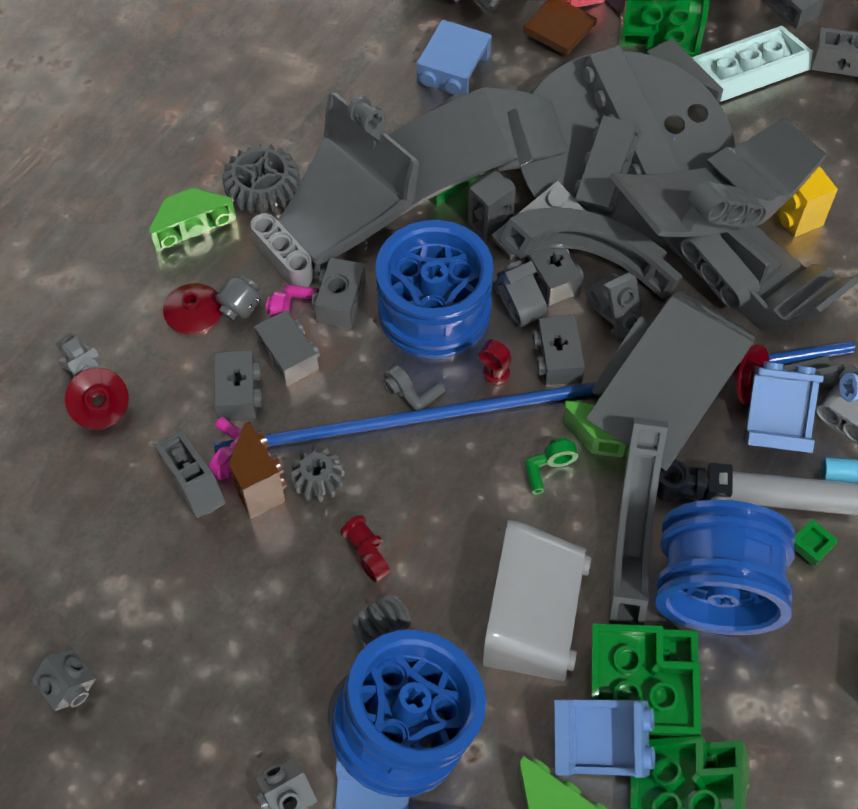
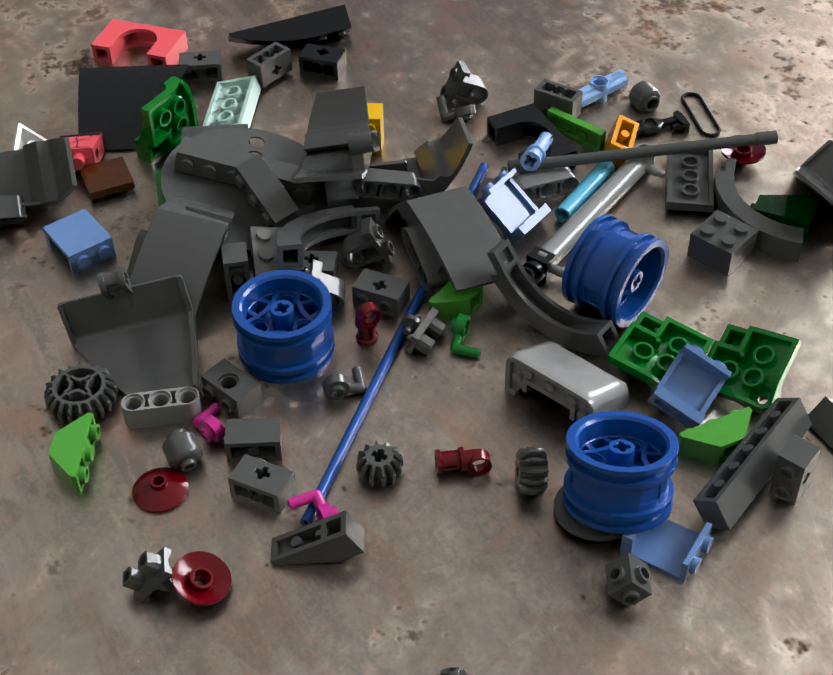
camera: 60 degrees left, 15 degrees down
reddish brown slope [228,421,287,519] -> none
none -> dark grey hips [401,307,447,355]

